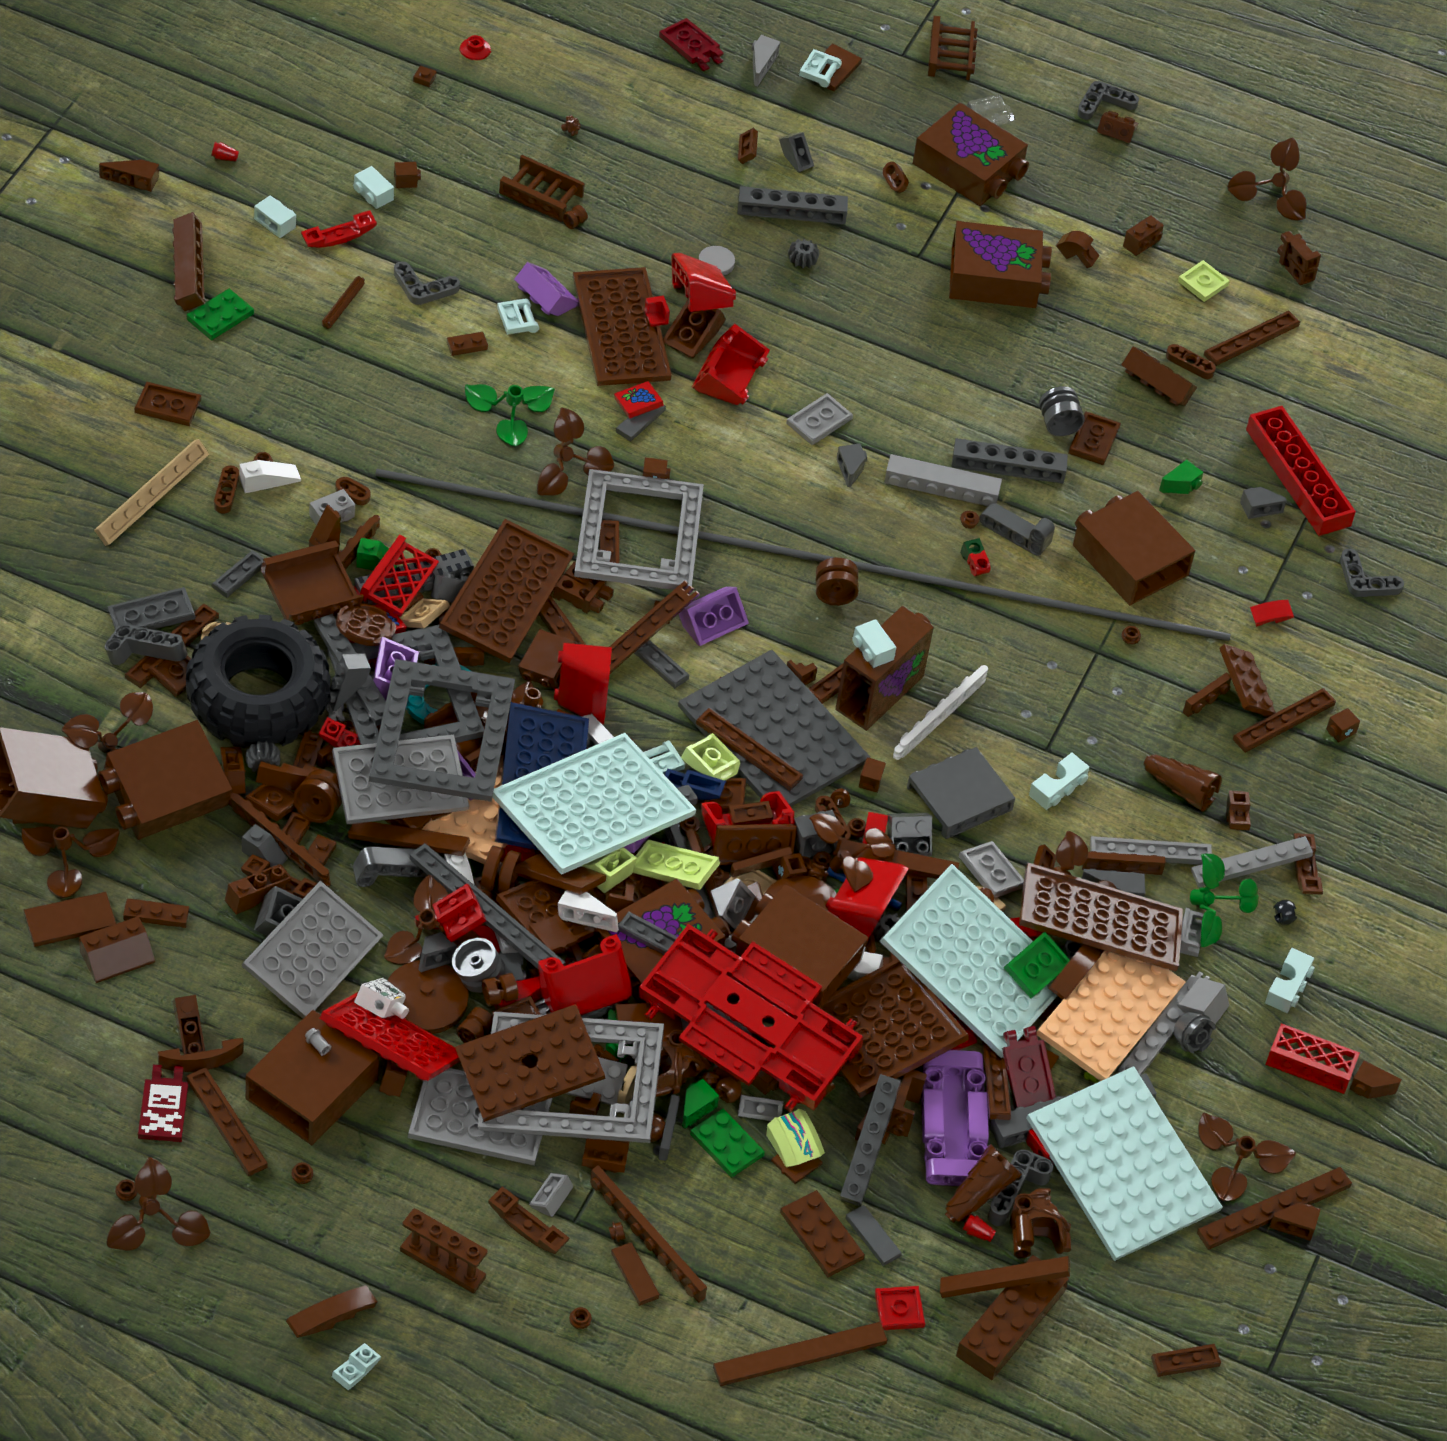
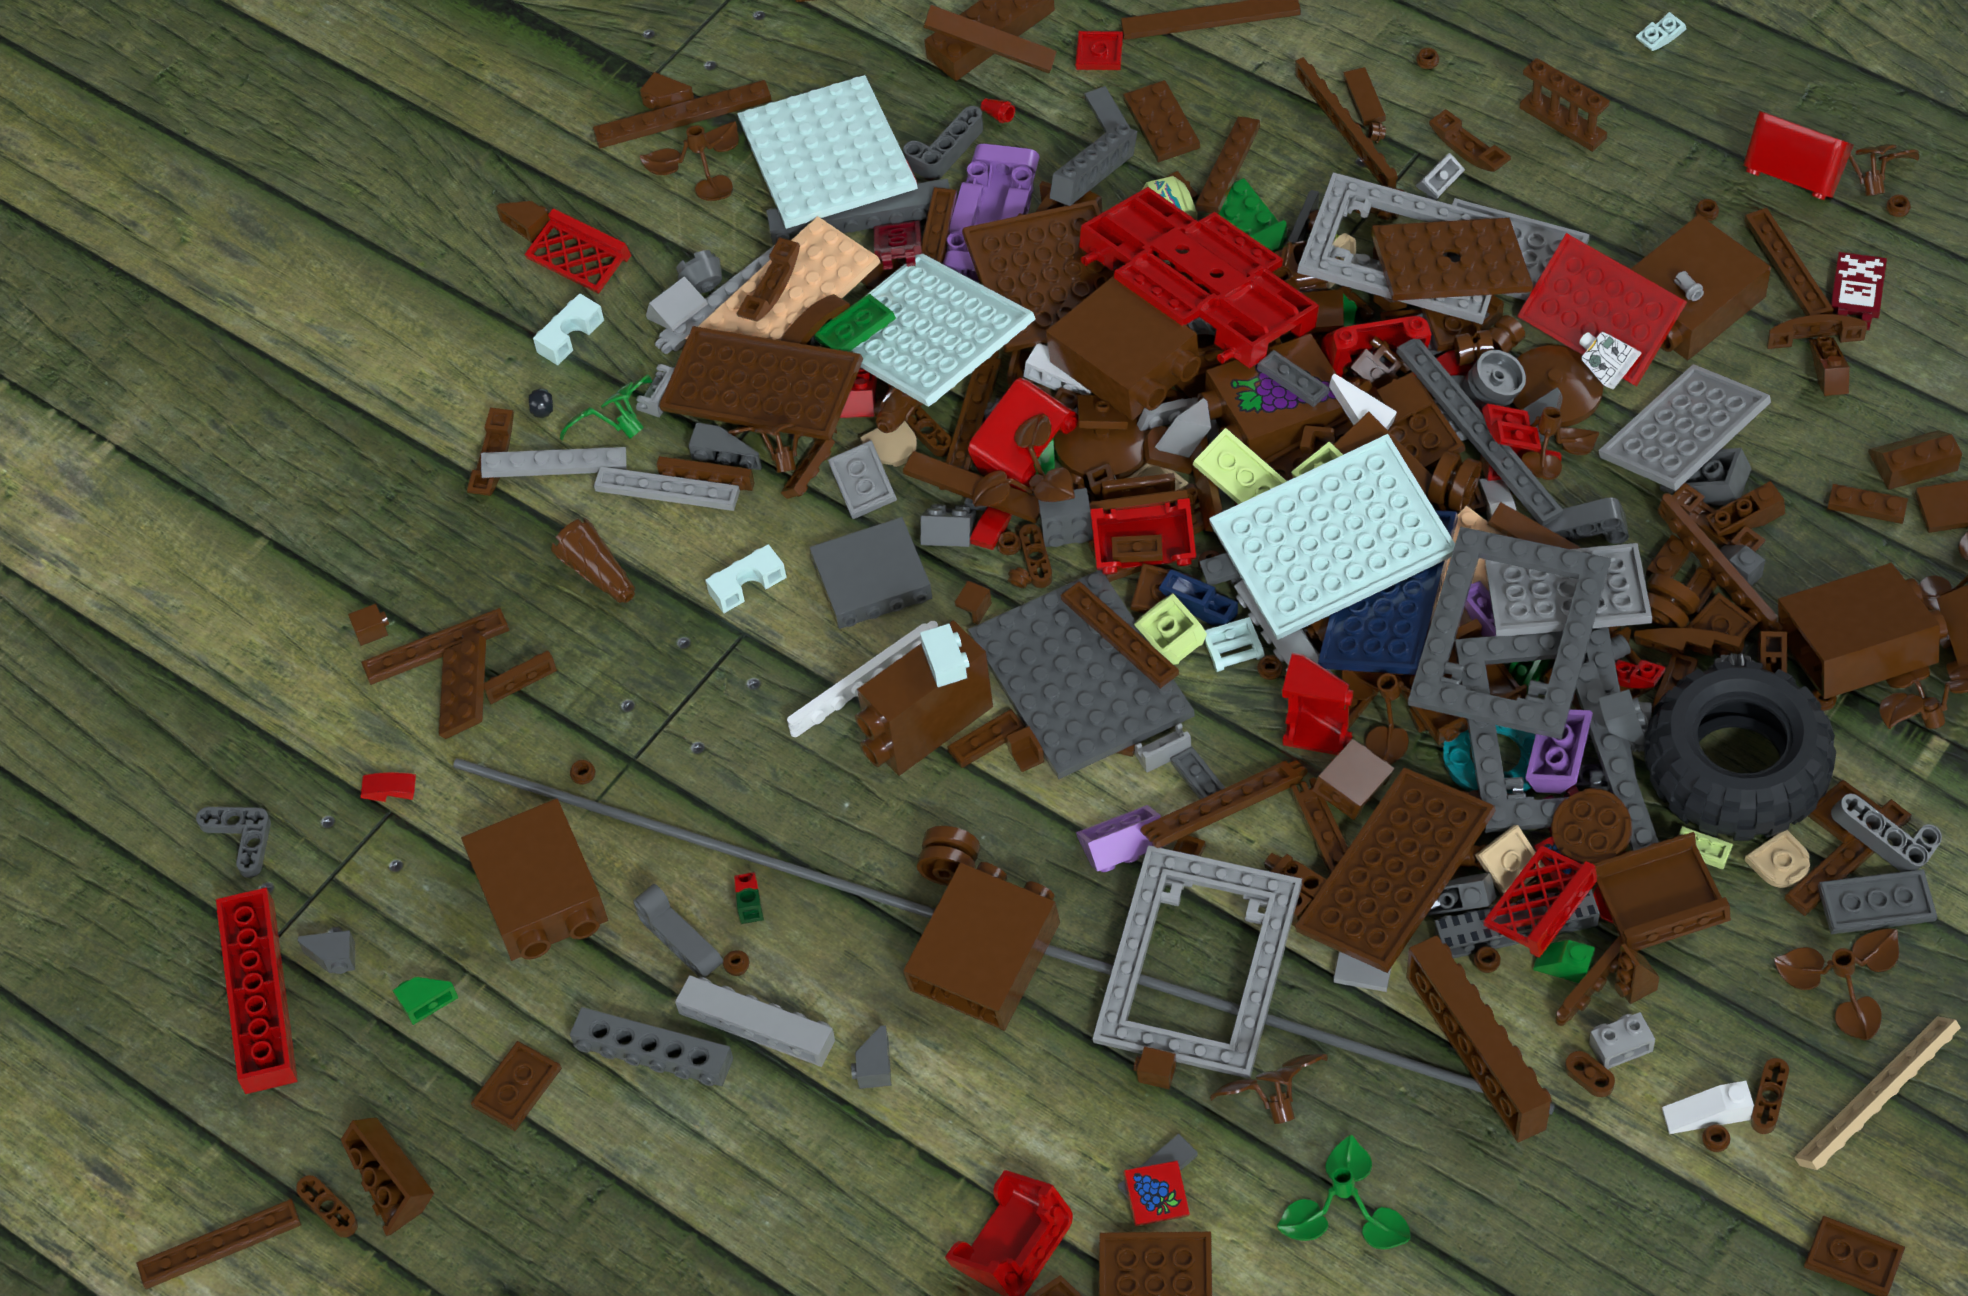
camera: 155 degrees left, 5 degrees up
dark grey tile [212,550,264,598] -> none
reddish brown slope [286,1285,378,1338] -> none
reddish brown plate [599,520,619,563] -> none
light grey tile [786,393,853,445] -> none
reddish brown cone [945,1144,1022,1223] -> none
reddish brown helmet [1009,1188,1071,1258] -> none
dark grey wheel [1039,386,1085,436] -> none
reddish brown brick [1226,790,1251,830] -> none
none -> reddish brown slope [736,237,800,322]
none -> reddish brown brick [903,862,1060,1031]
none -> light grey hinge [1134,723,1191,773]
none -> reddish brown plate [1196,116,1260,214]
none -> reddish brown brick [1406,935,1552,1143]
none -> red windscreen [1743,111,1854,200]
none -> reddish brown plant [1774,929,1899,1041]

